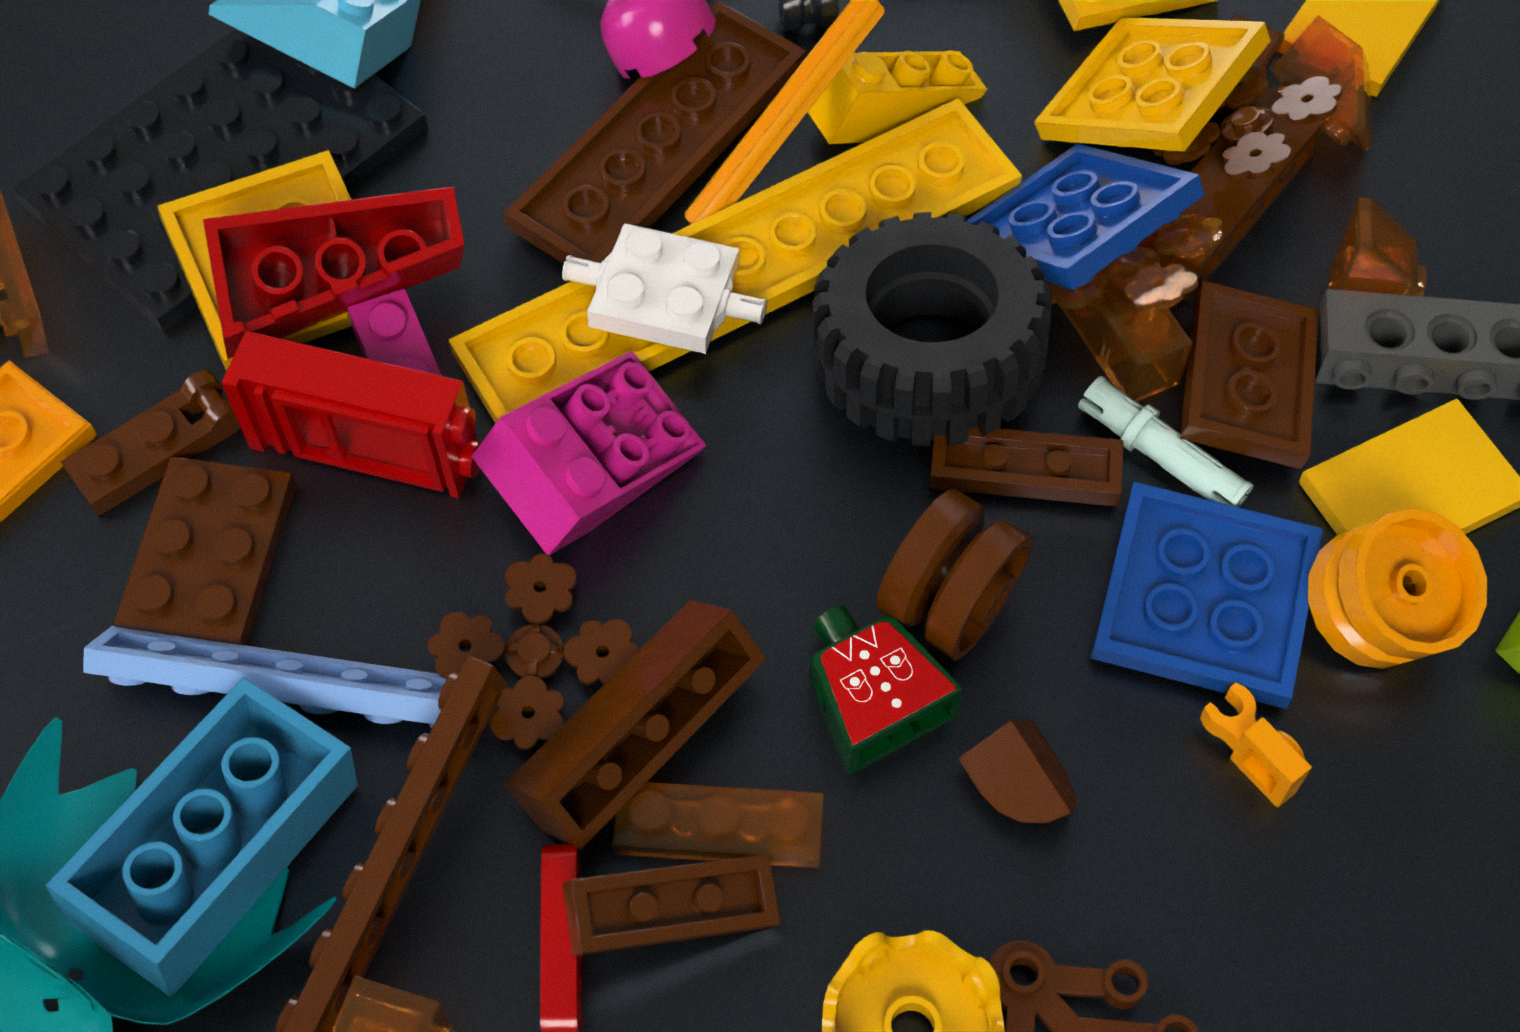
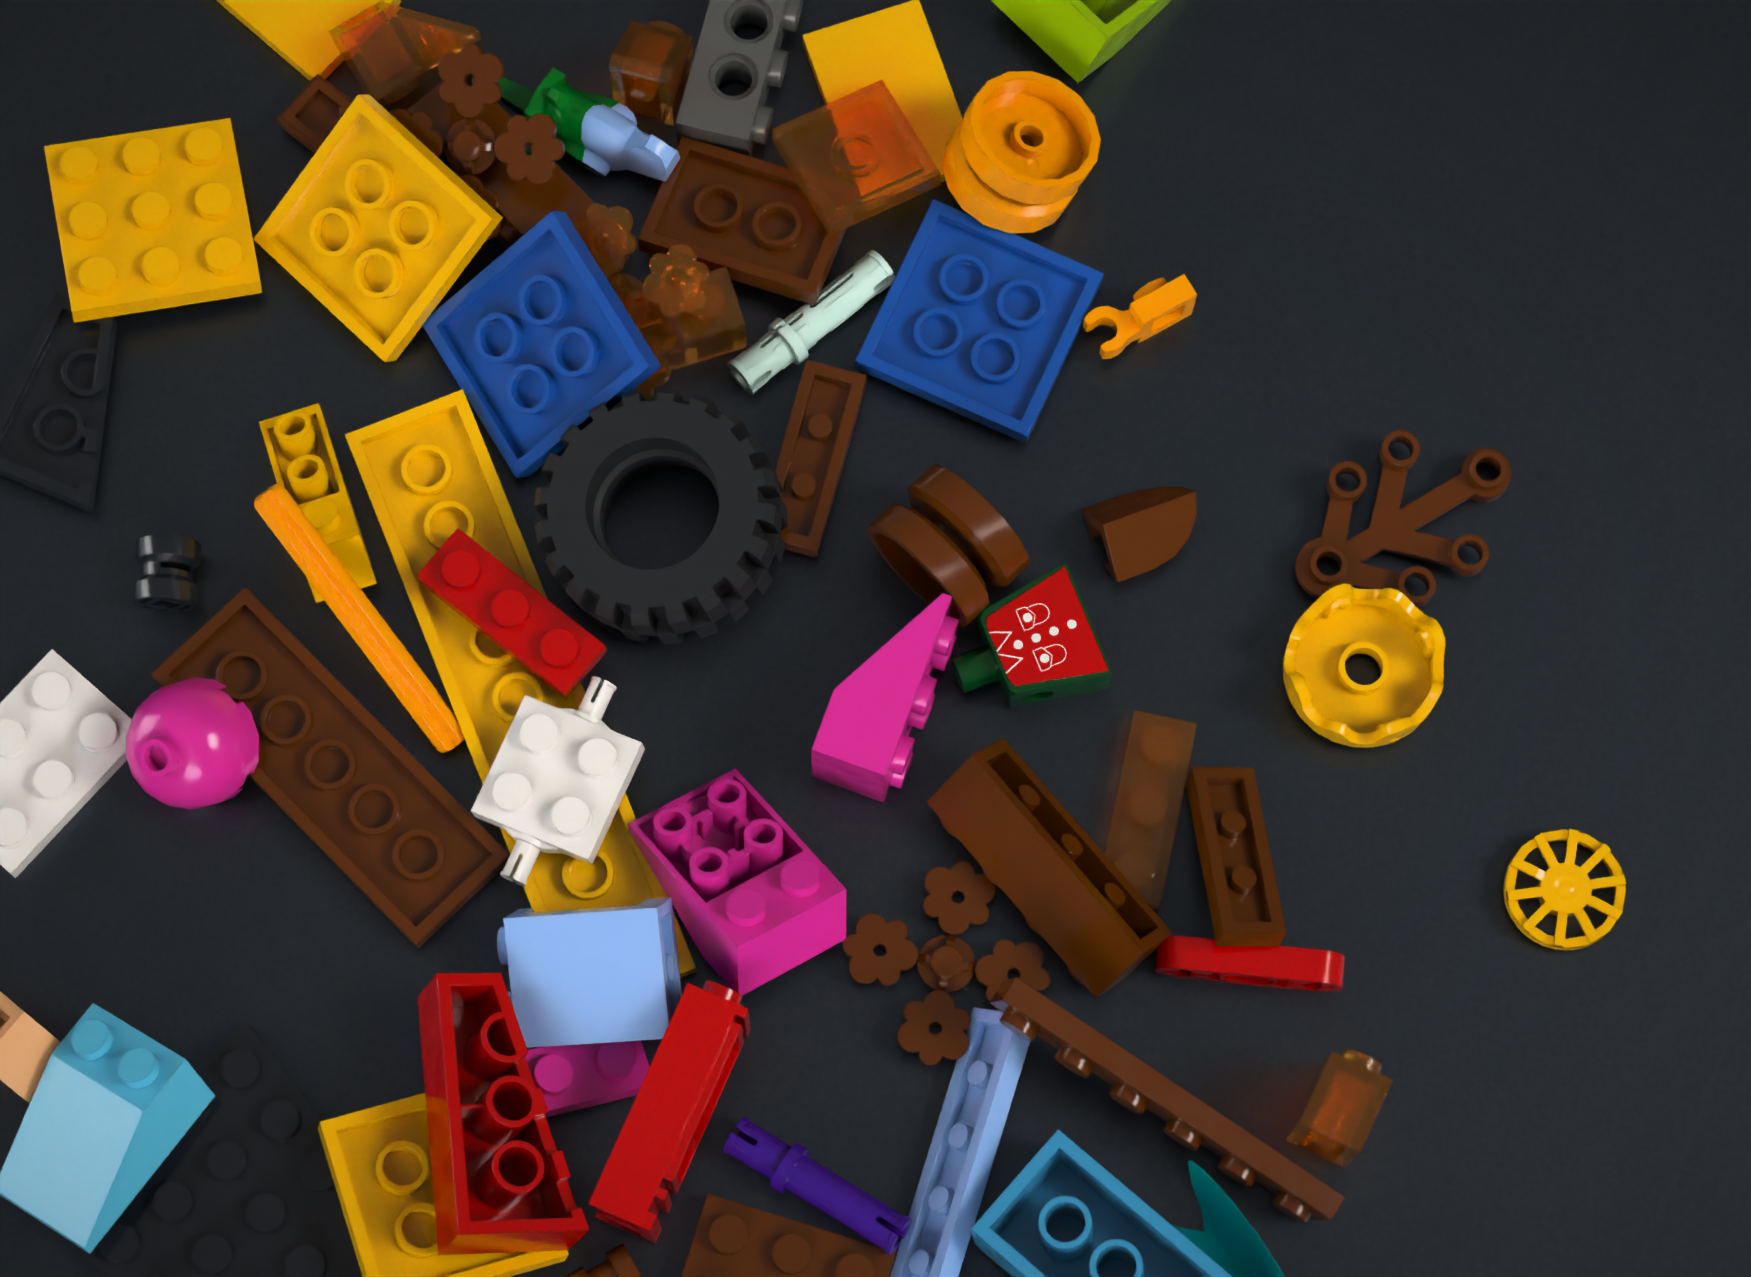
camera: 85 degrees left, 15 degrees up
none -> red plate [416,528,607,700]
none -> animal [497,67,681,182]
none -> light blue panel [497,897,682,1048]
none -> dark purple pin [723,1116,912,1255]
none -> clear orange tile [772,80,941,236]
none -> dark pink slope [811,593,959,803]

